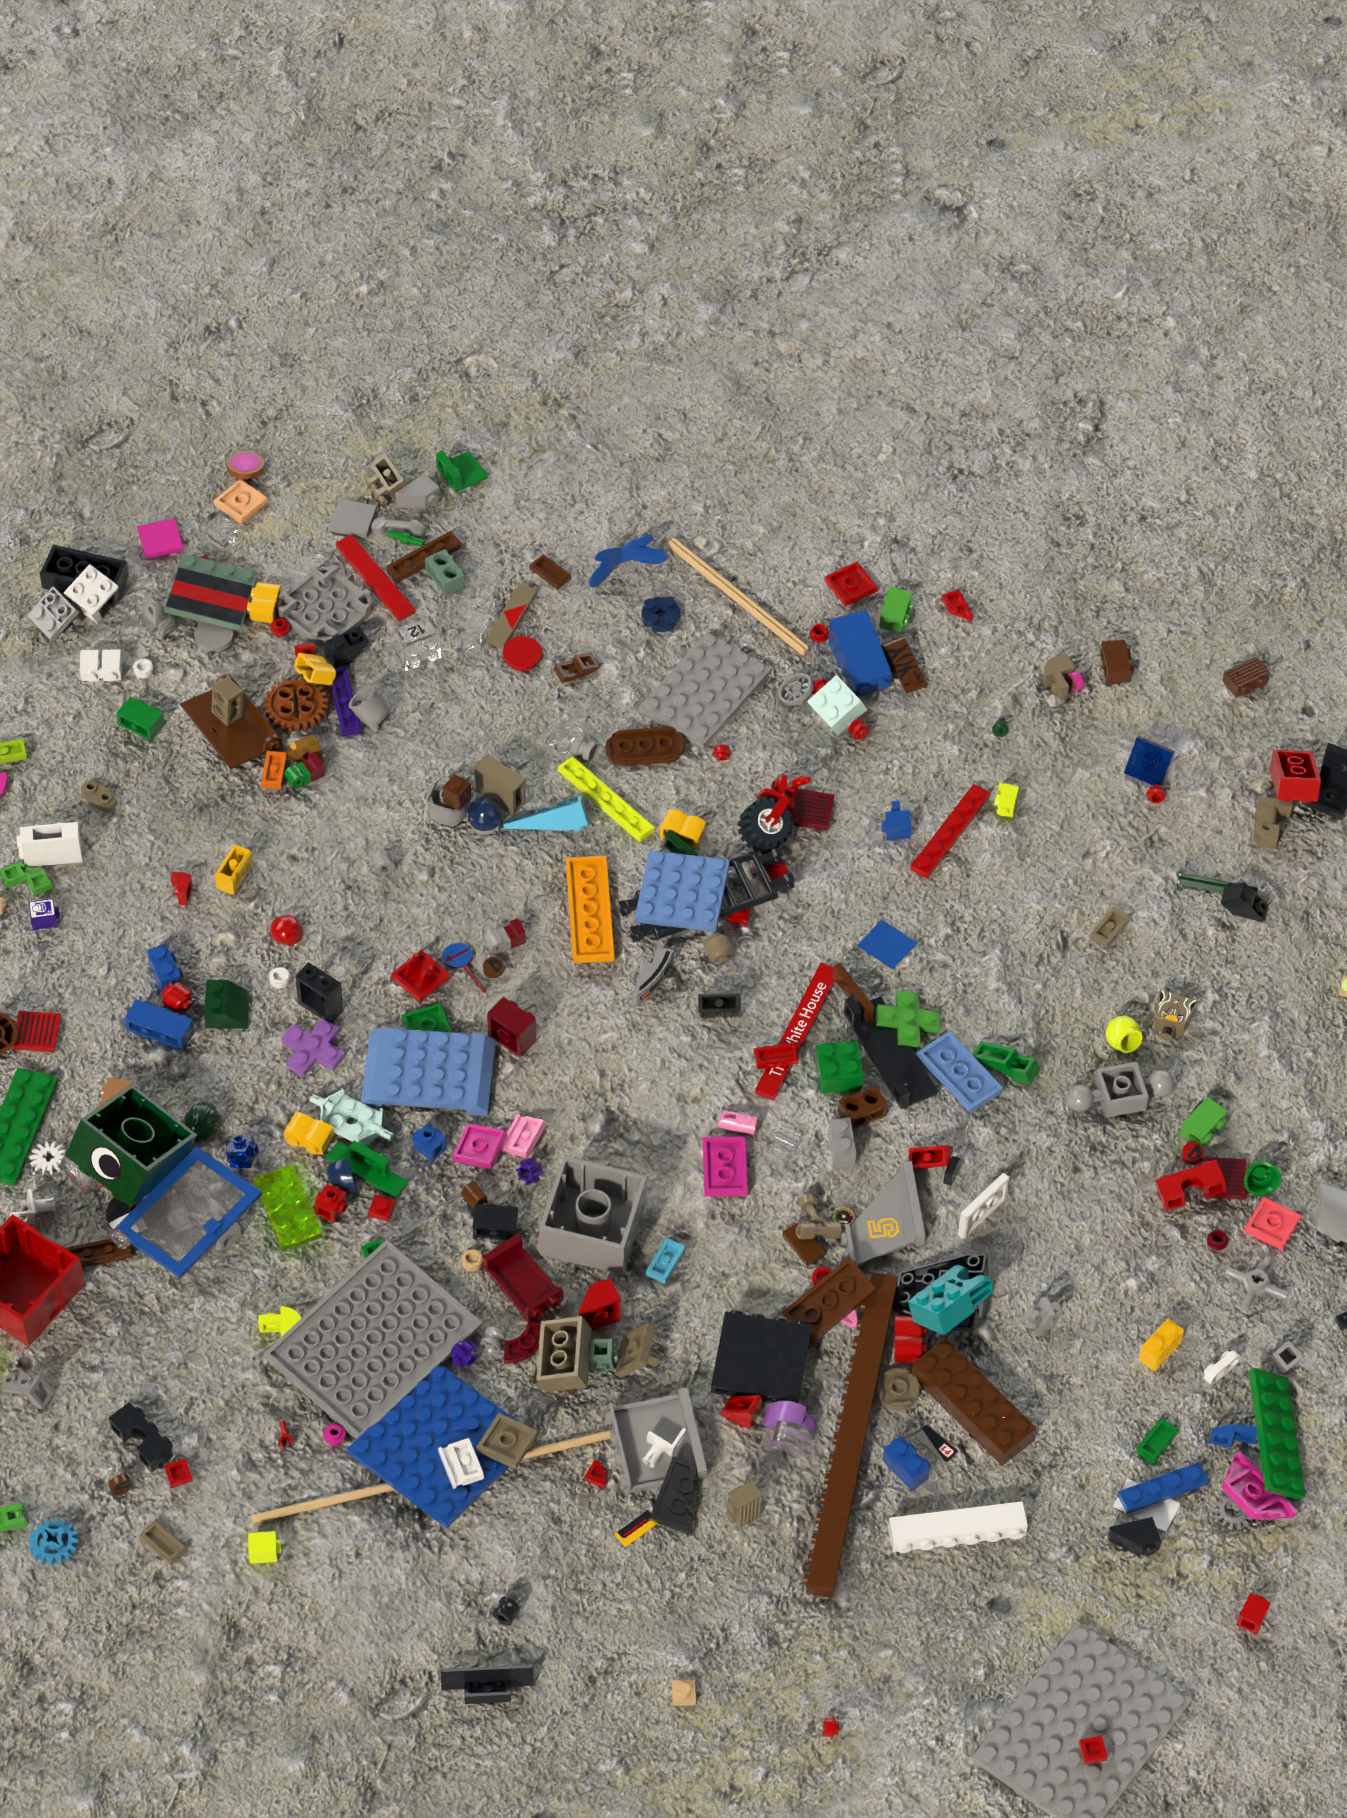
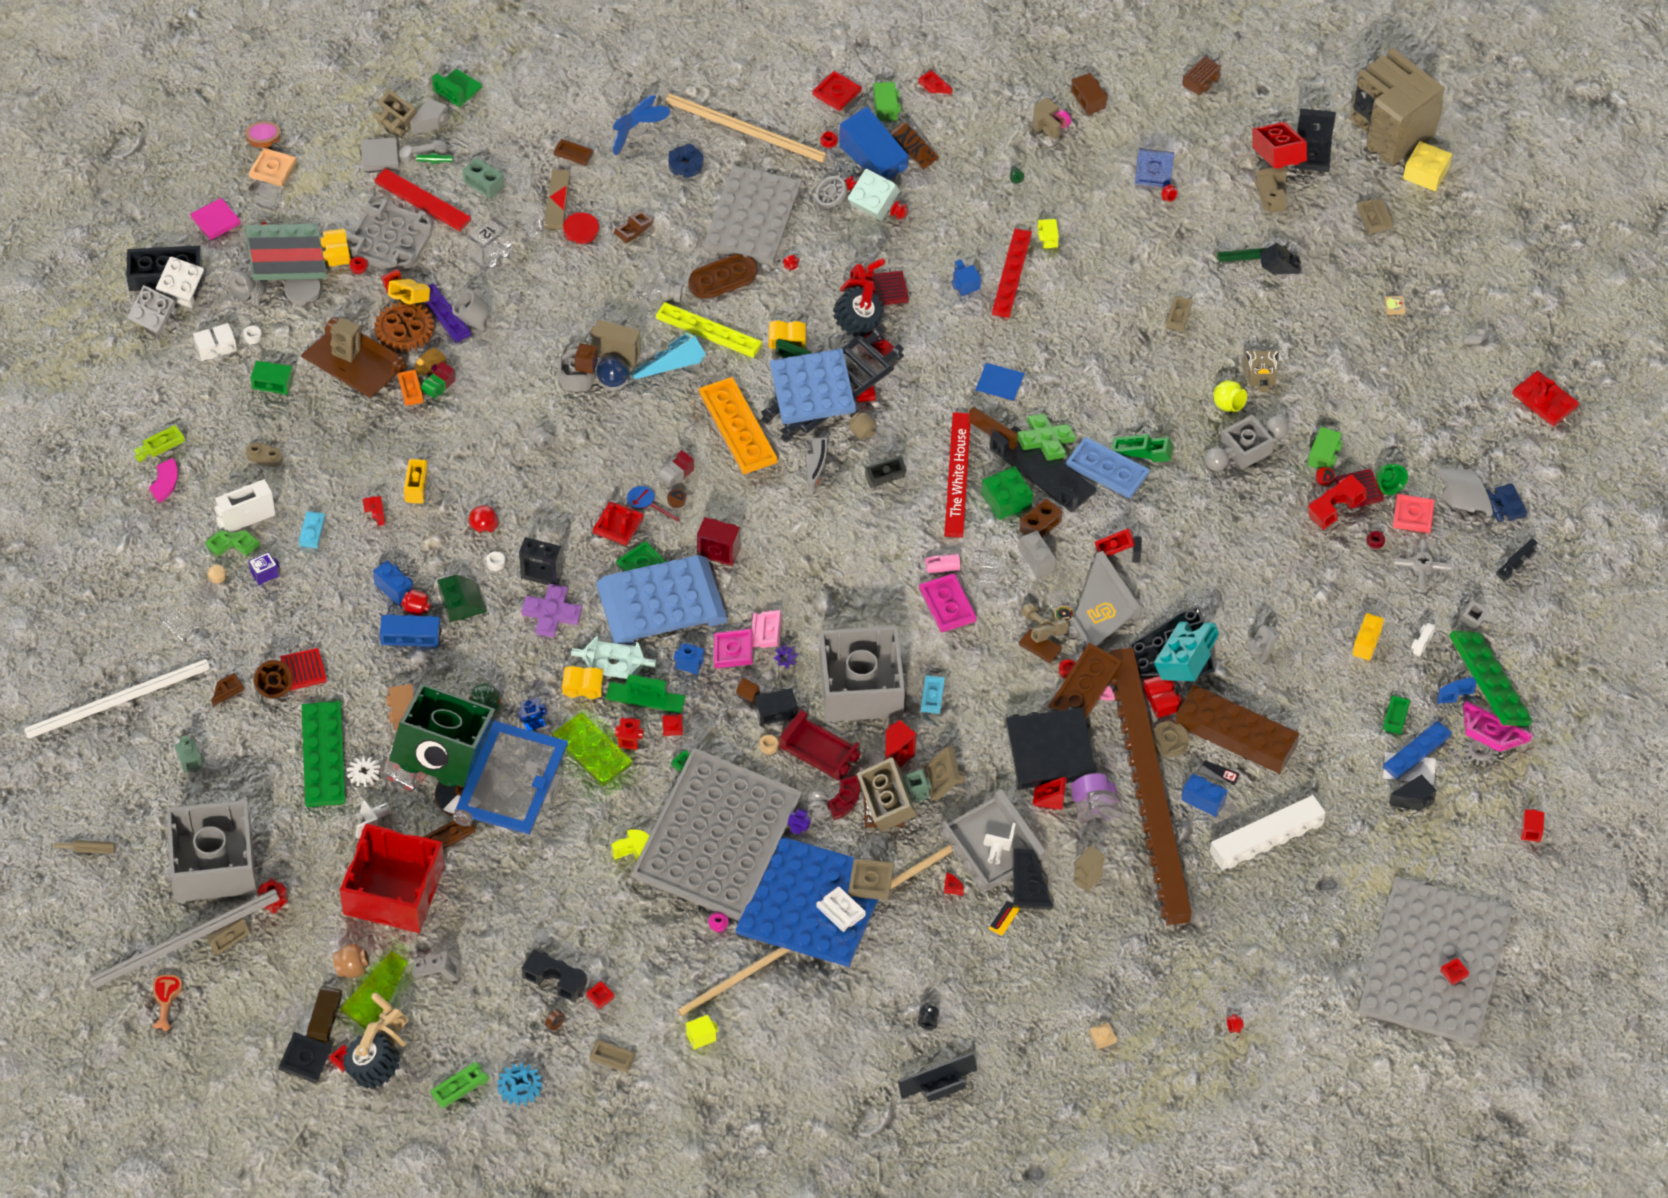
camera: 20 degrees left, 0 degrees up
red hand [279,1421,293,1449] -> none
black slope [324,626,369,669] -> none
dark blue helmet [326,1159,357,1193] -> none
reddish brown plate [387,531,462,583] -> none
red tile [753,1043,799,1070] -> none
white tile [958,1173,1009,1239] -> none
none -> medium azure plate [299,511,326,548]

